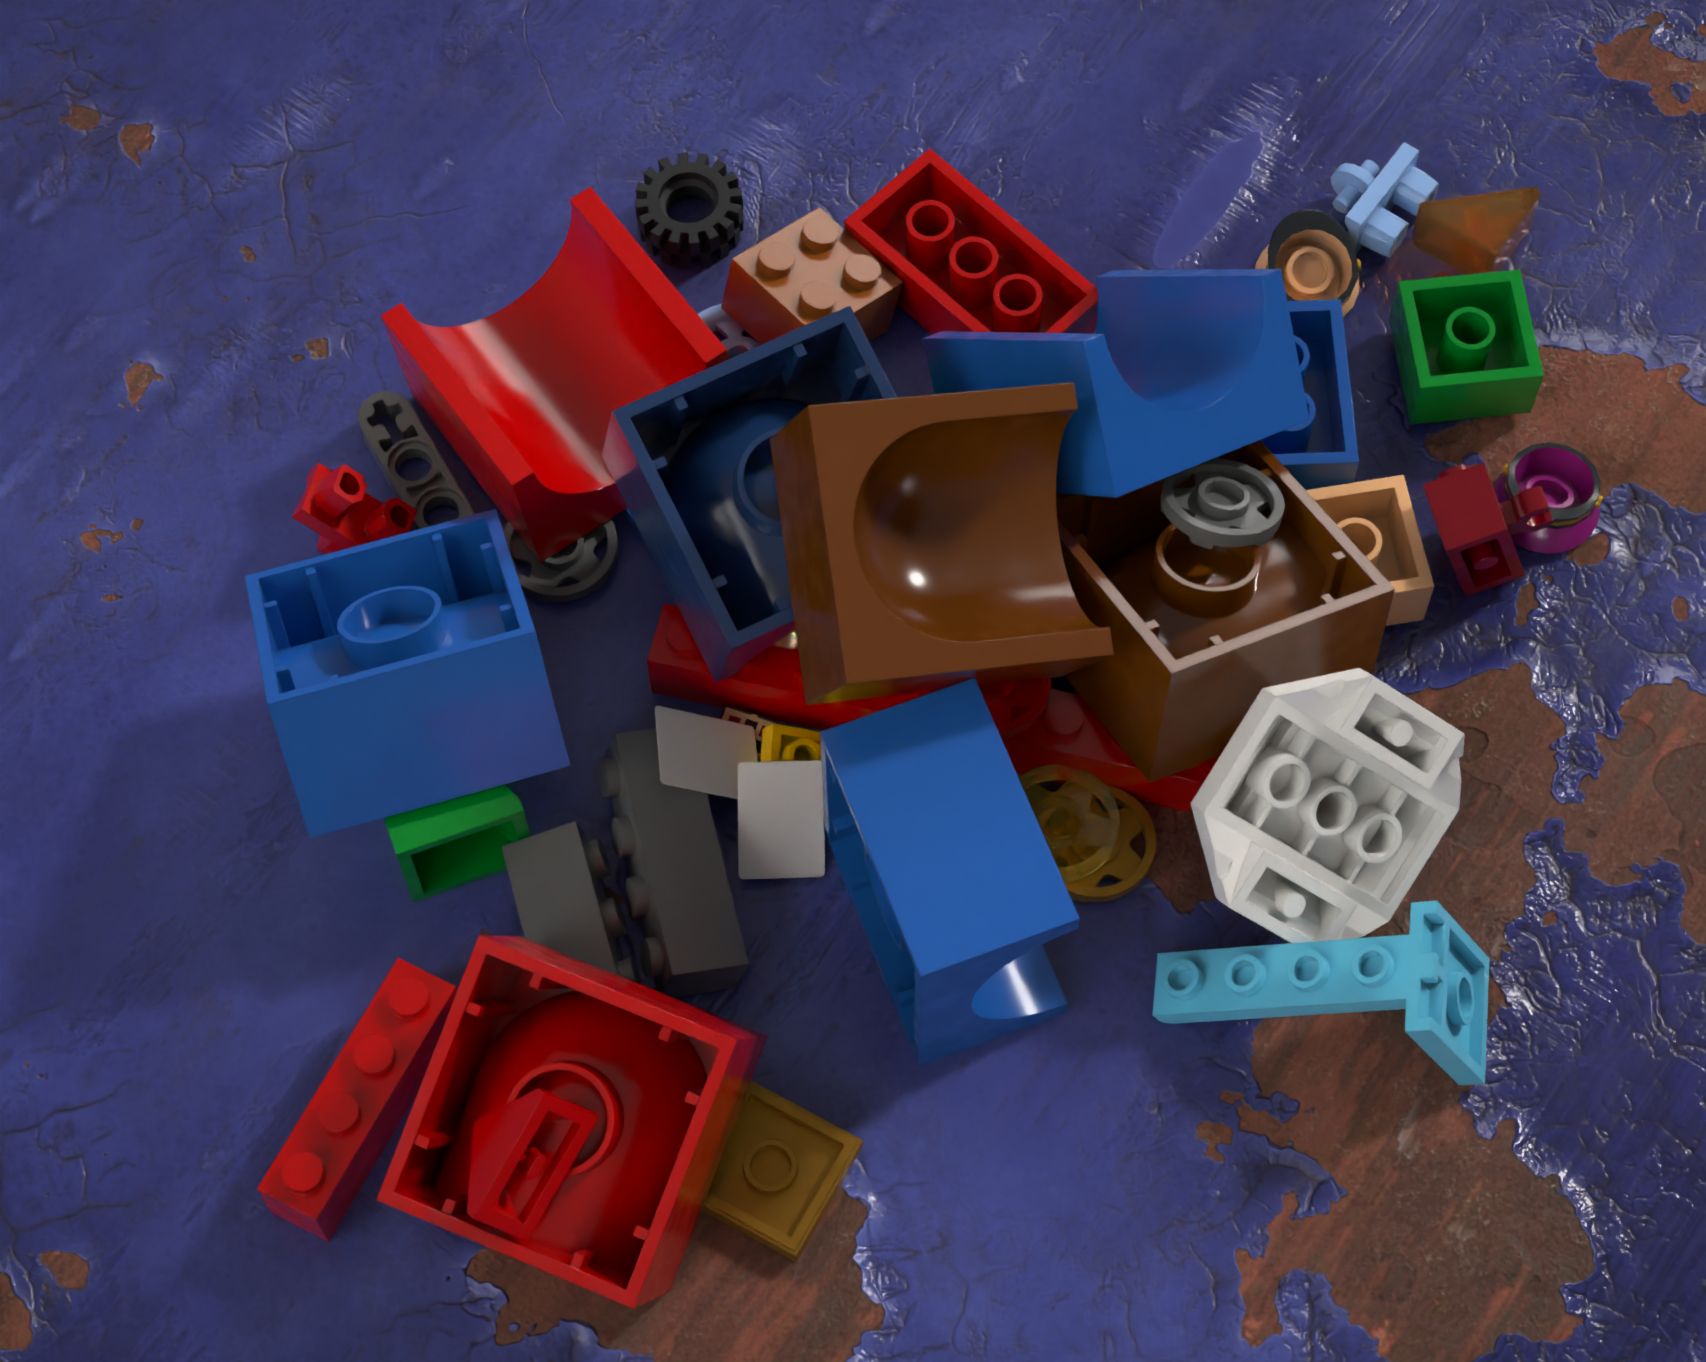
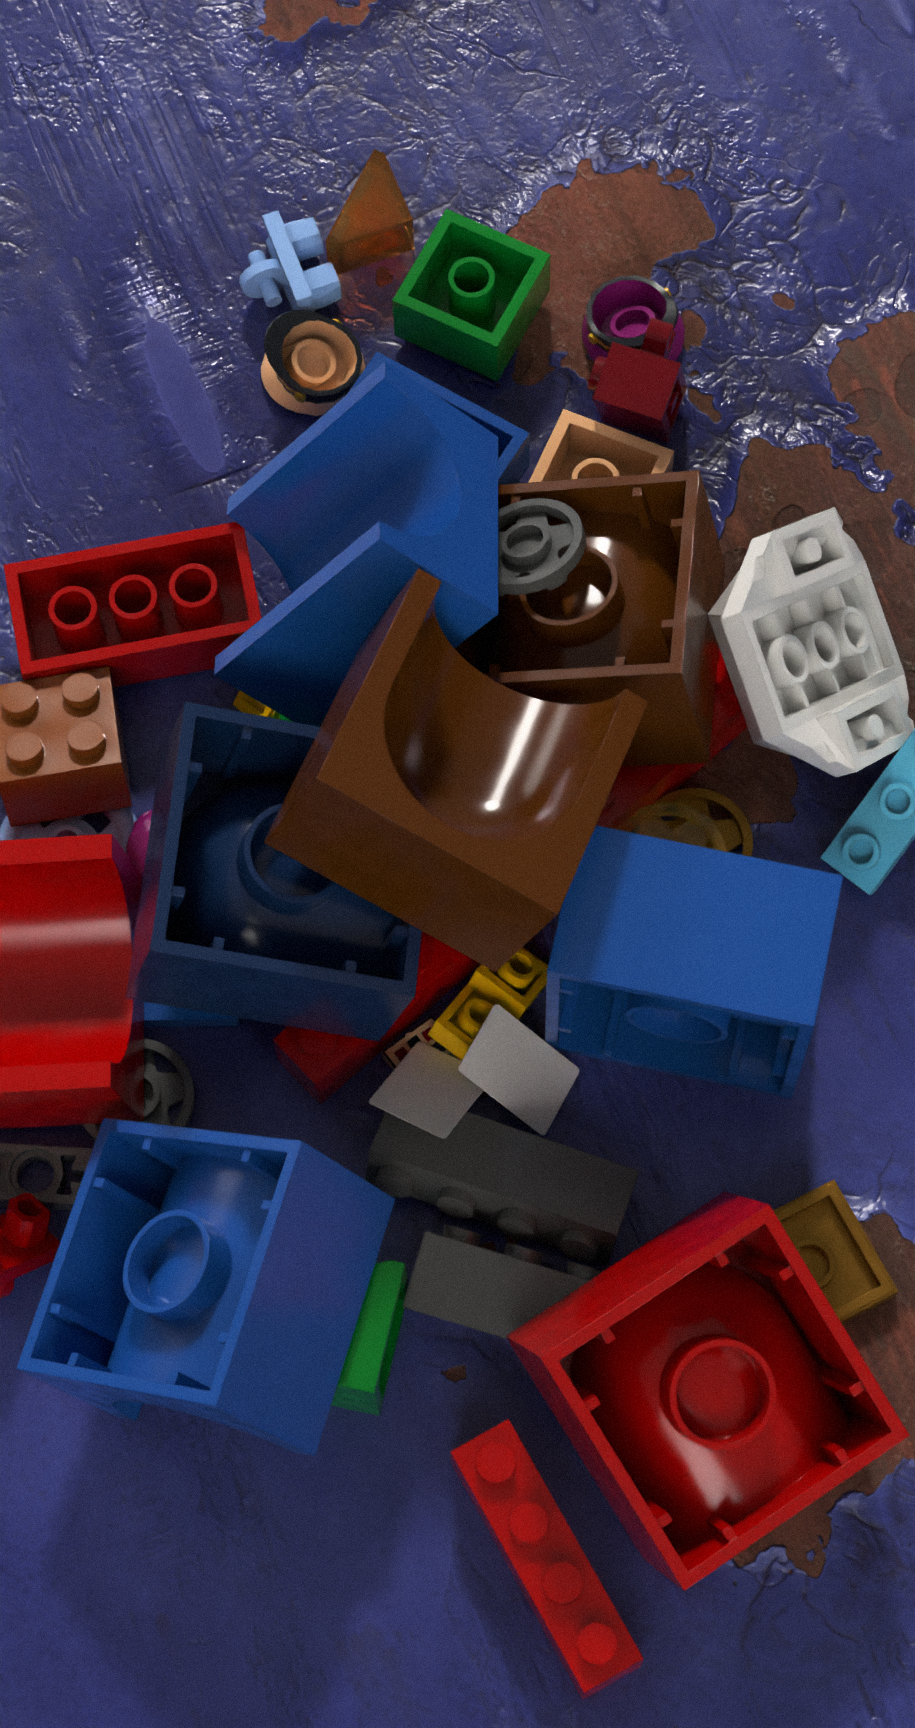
camera: 55 degrees left, 5 degrees up
red slope [467,1088,599,1241] -> none

